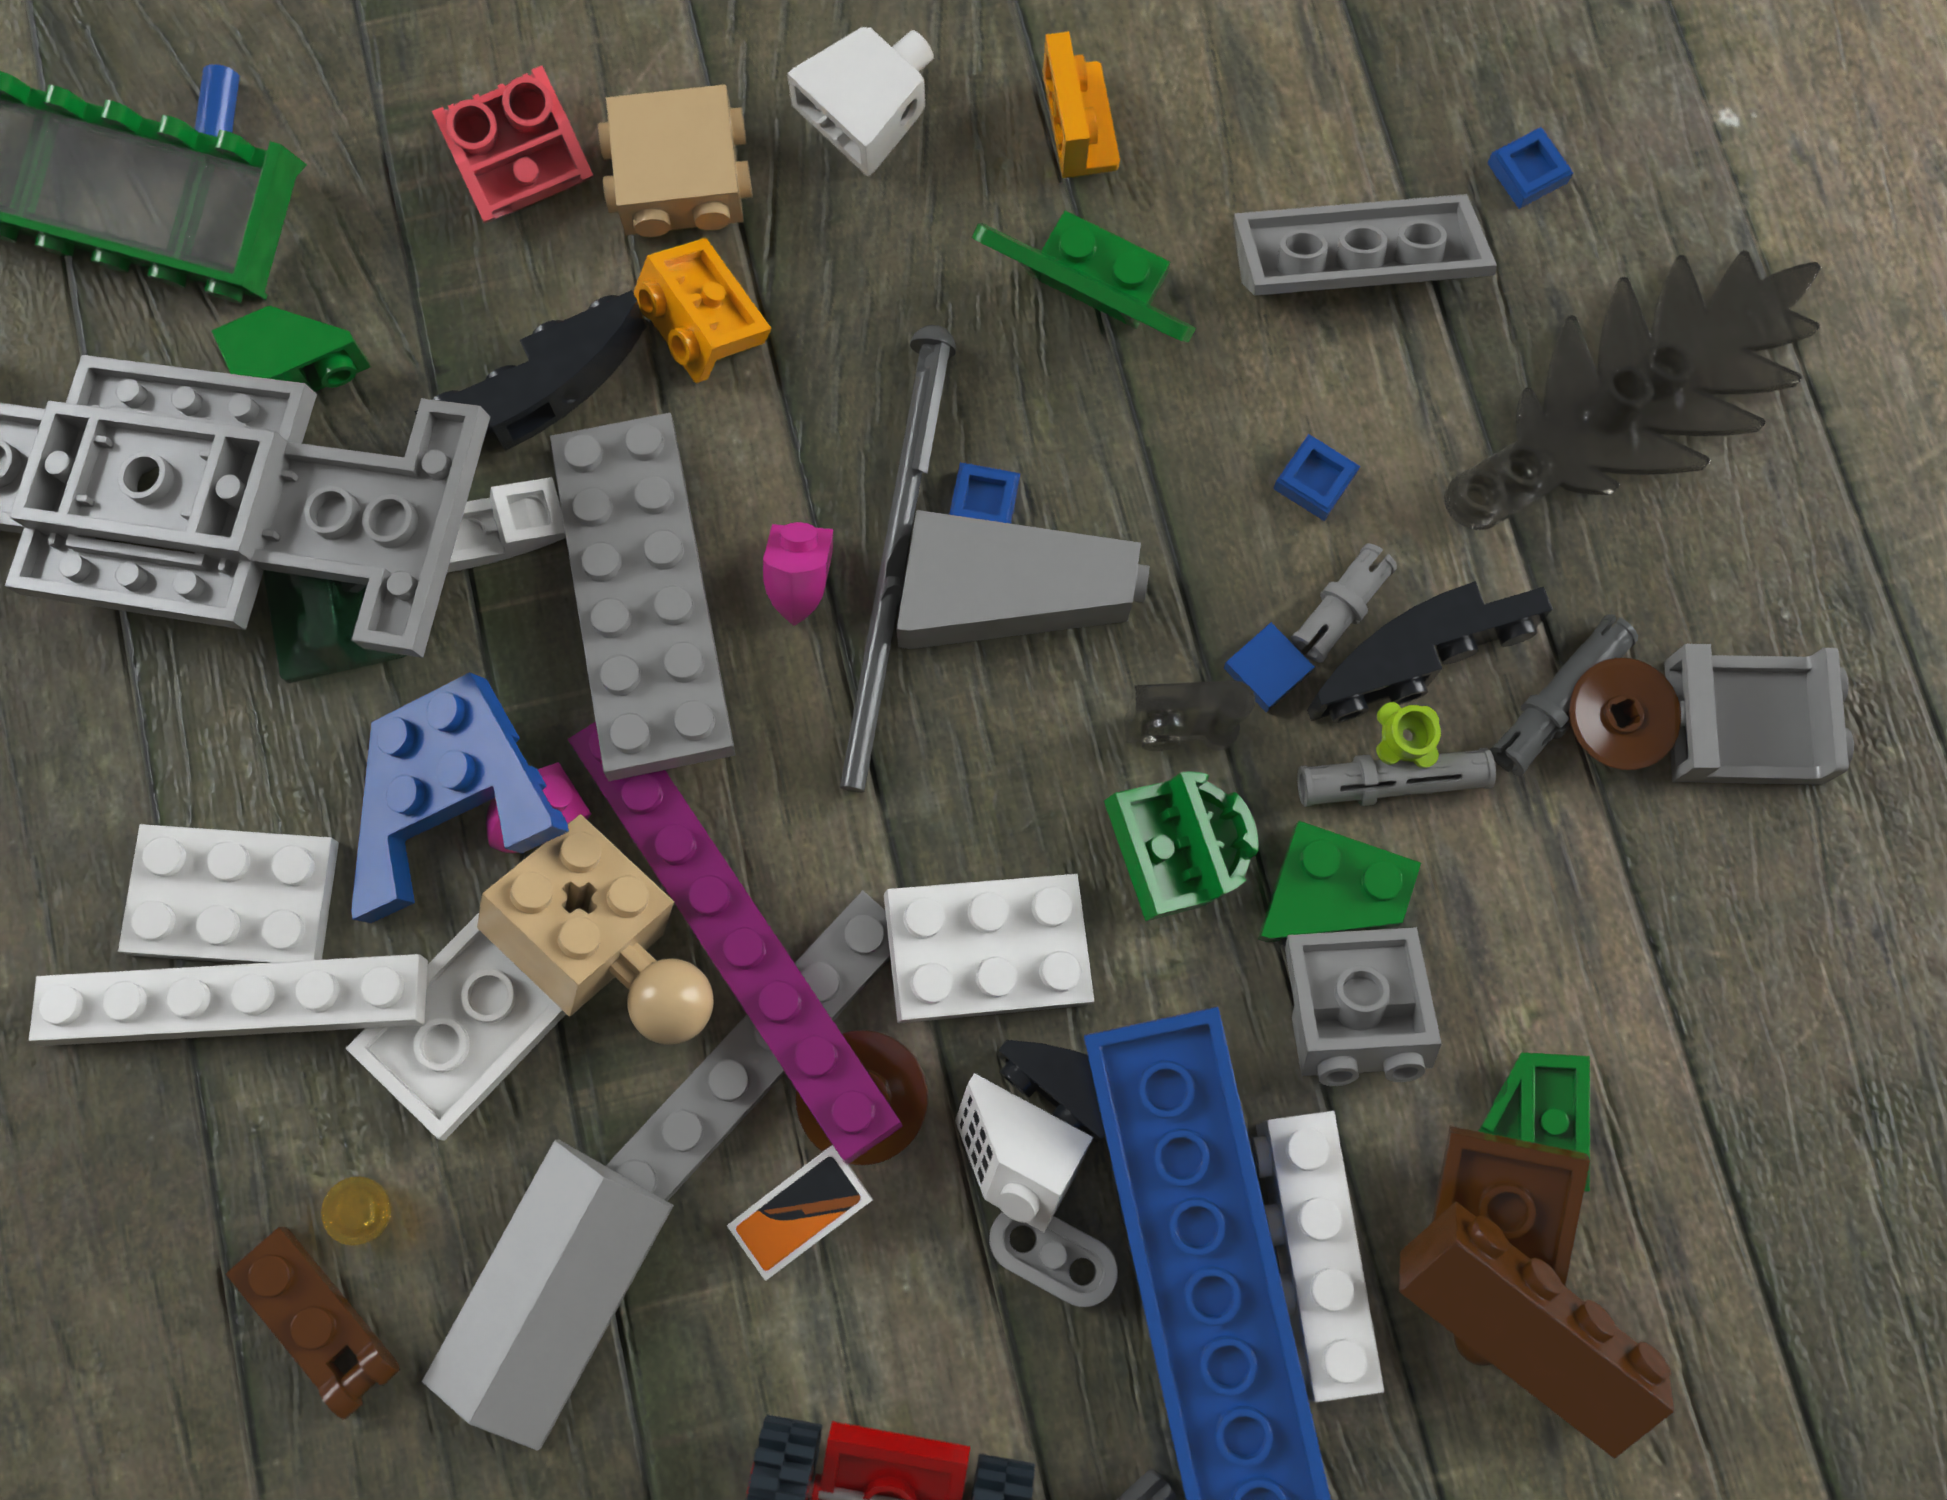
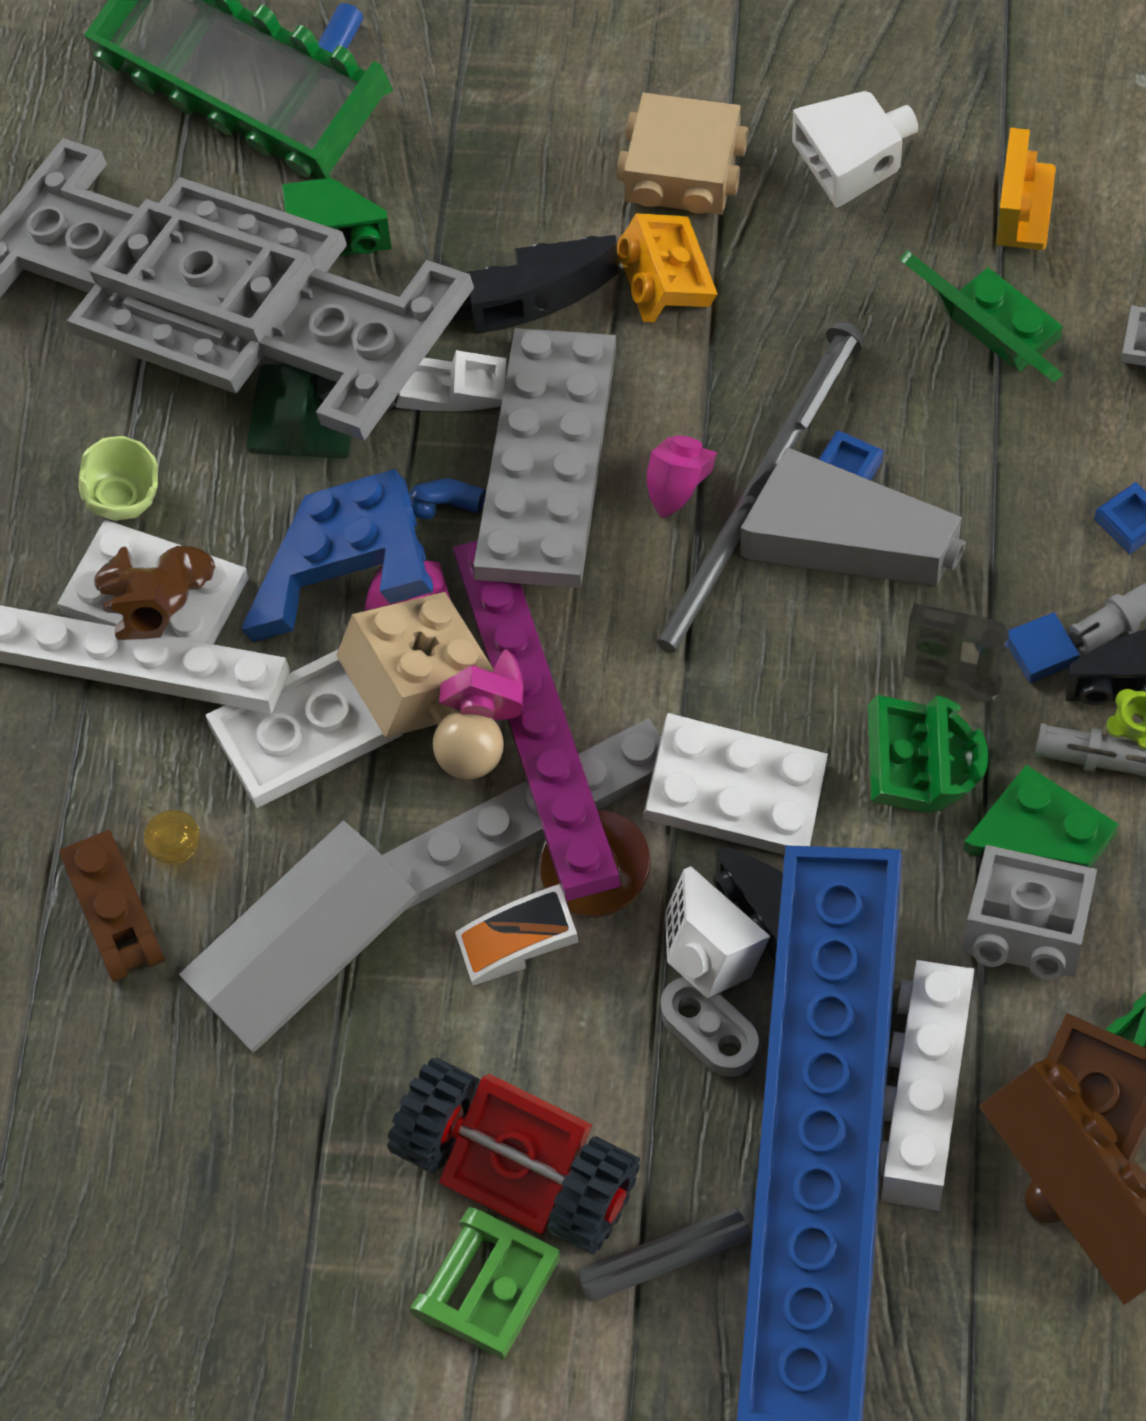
camera: 25 degrees right, 15 degrees down
coral slope [432,65,594,223] -> none
none -> yellowish green hair [79,436,158,521]
none -> reddish brown animal [94,546,216,640]
none -> blue arm [409,478,487,520]
none -> dark pink plate [439,650,524,720]

